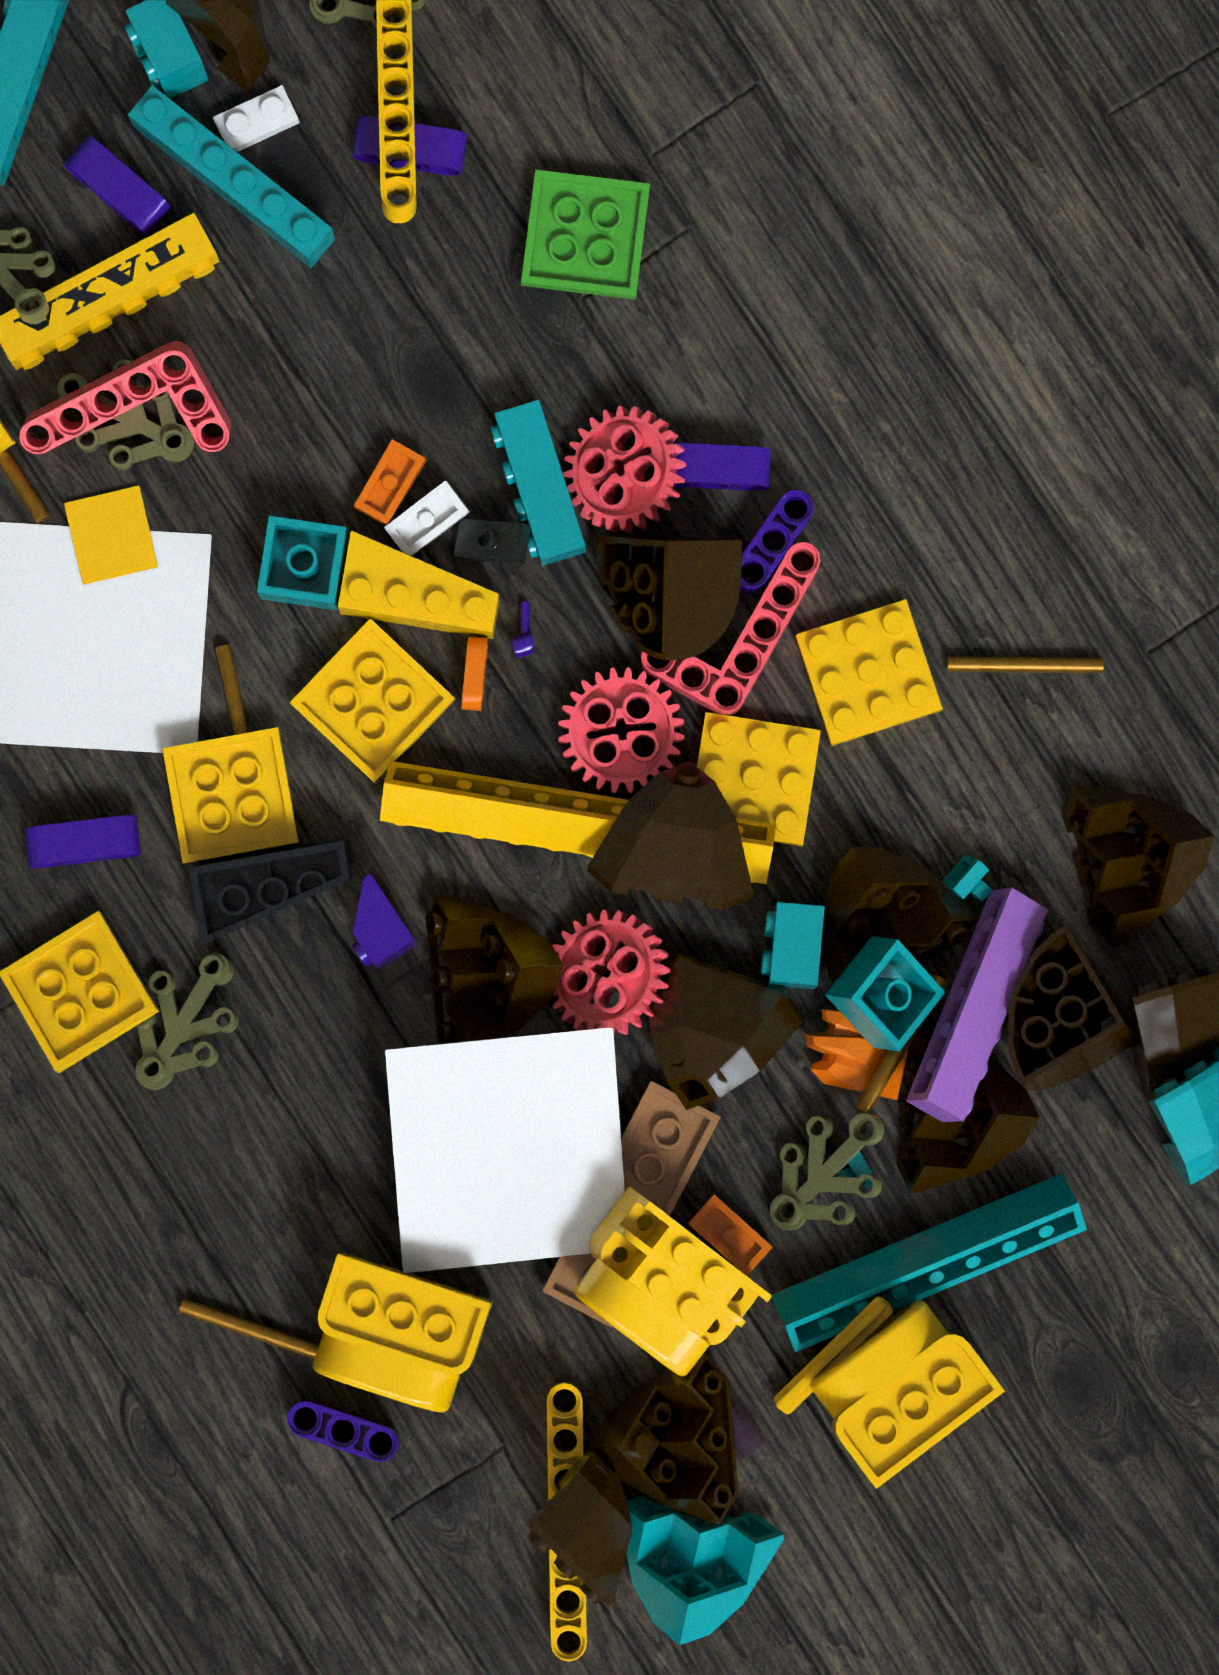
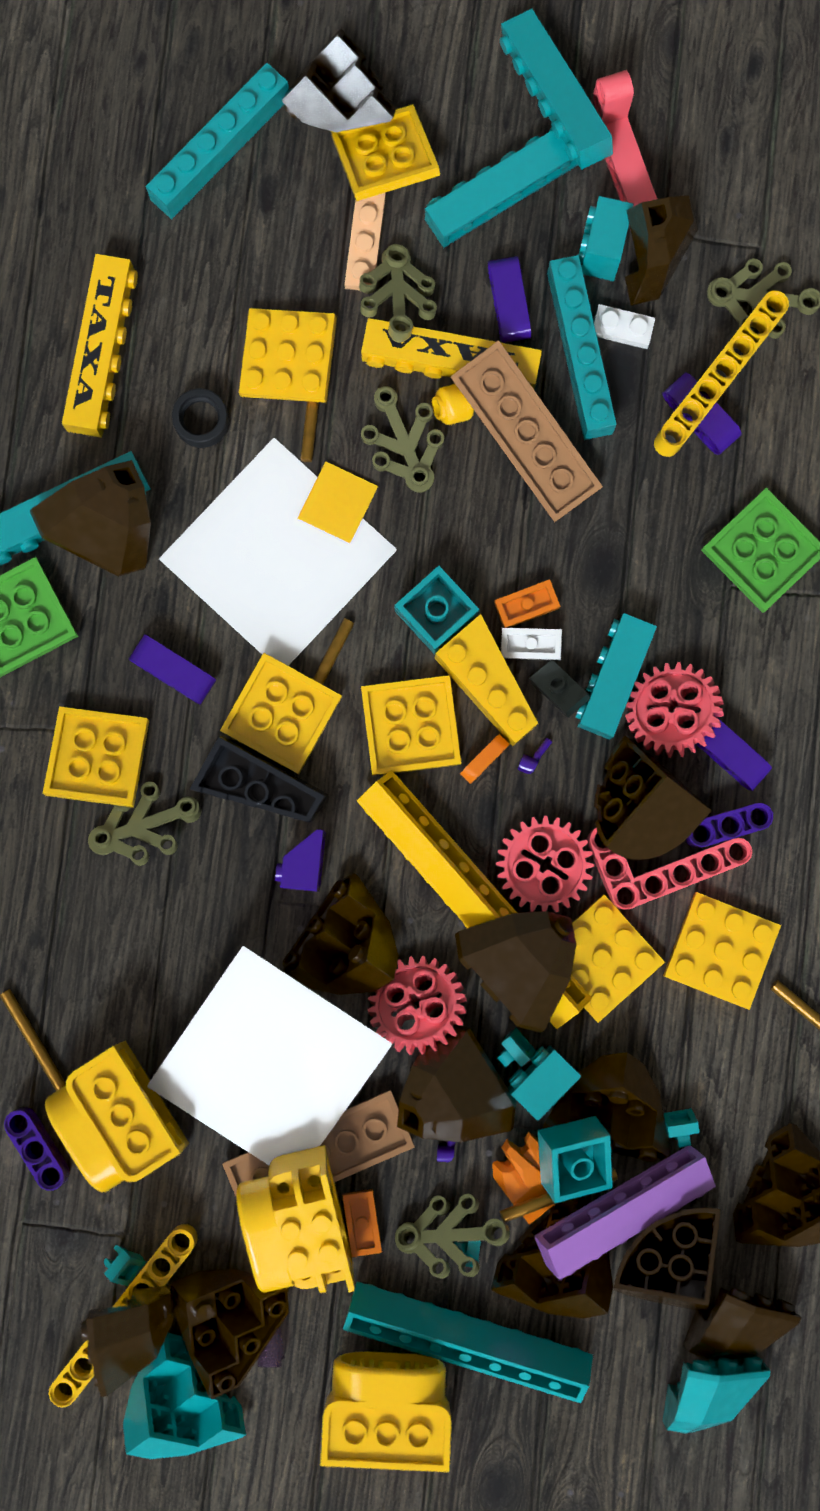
camera: 40 degrees right, 0 degrees up
coral beam [19,341,231,454] -> none
yellow axle [774,1296,893,1414] -> none
none -> teal tile [104,1245,146,1286]
none -> yellow head [432,384,474,425]
none -> dark purple hand [437,1141,456,1163]
none -> medium nougat plate [450,340,603,522]
none -> teal tile [497,1028,536,1067]

